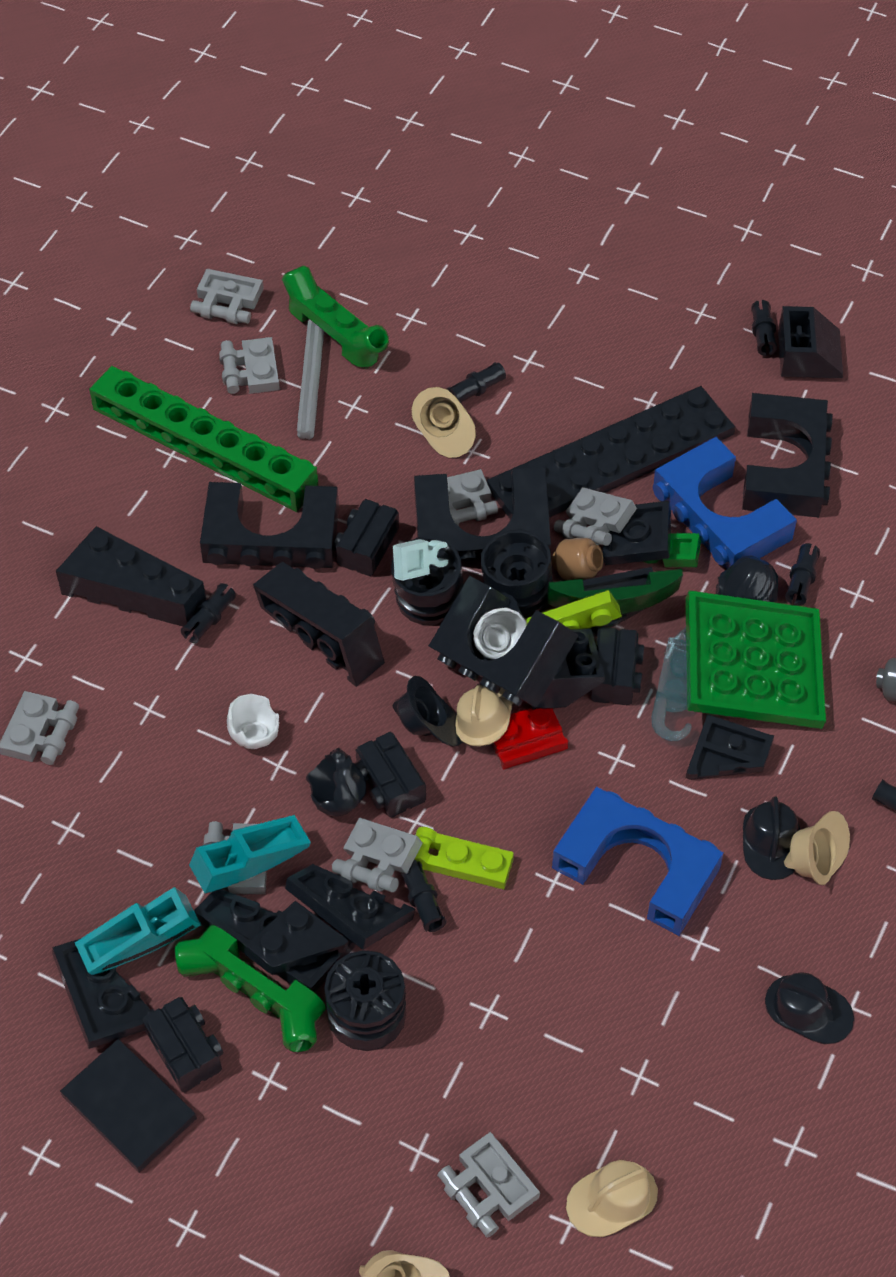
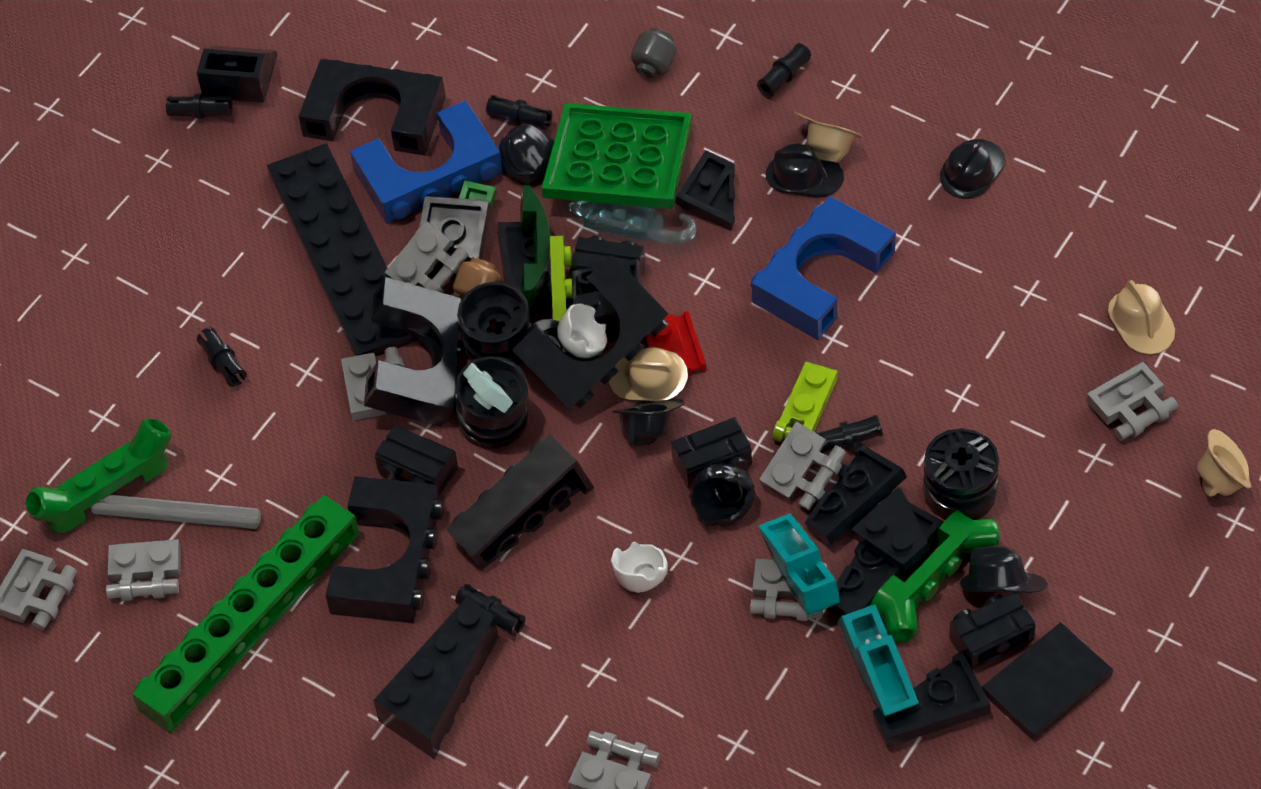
camera: 80 degrees left, 0 degrees up
tan piece [411,387,476,458] -> none
none -> black piece [960,546,1048,593]

